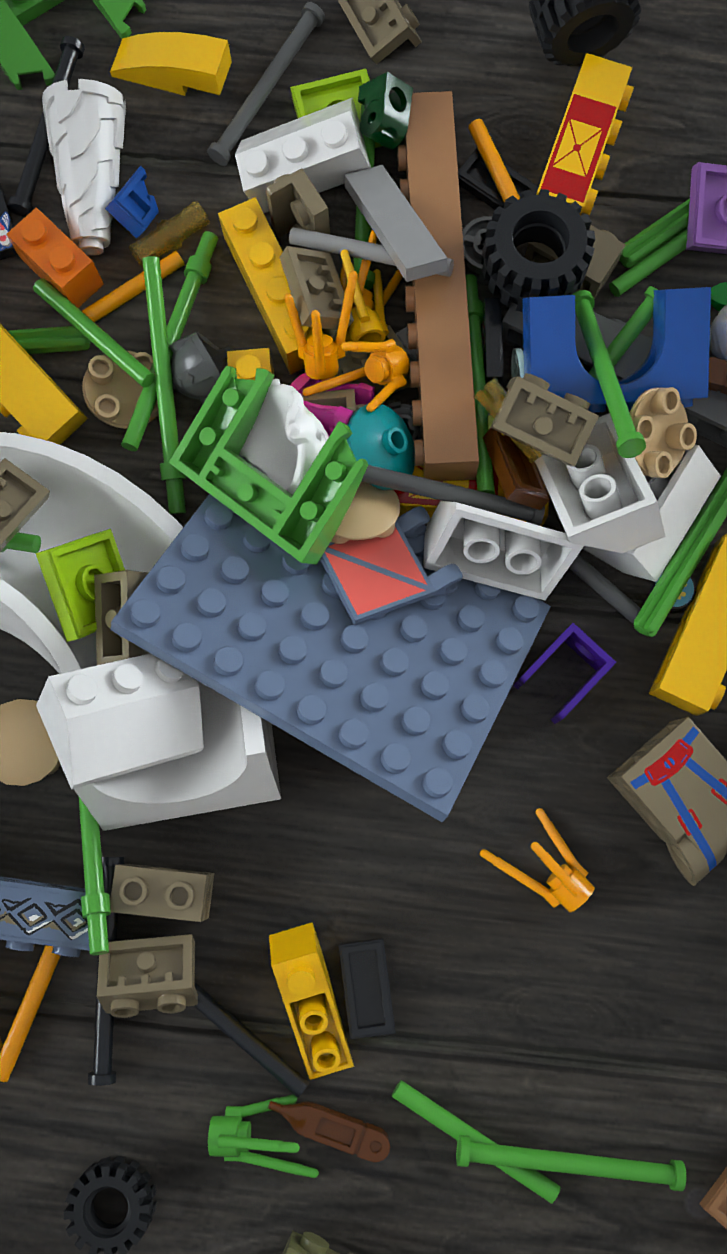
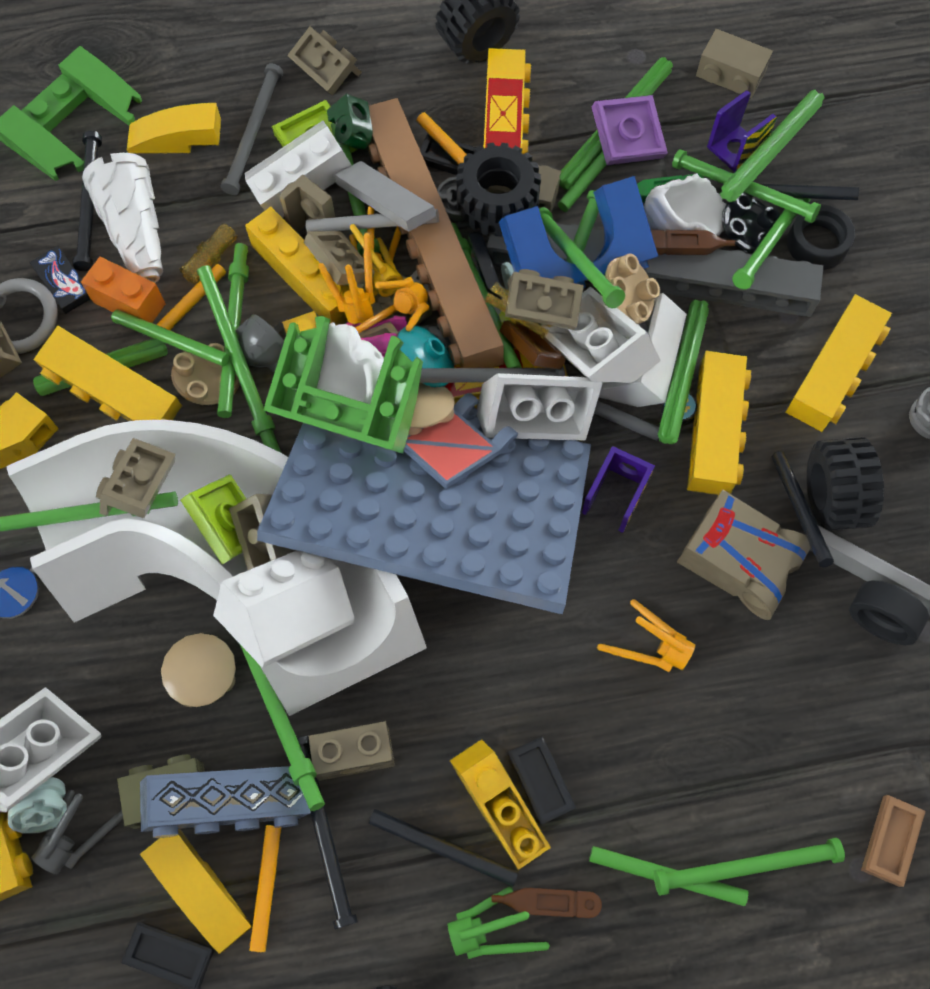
camera: 20 degrees left, 10 degrees down
dark tan bracket [97,934,198,1018] -> none
blue tile [105,166,159,239] -> none

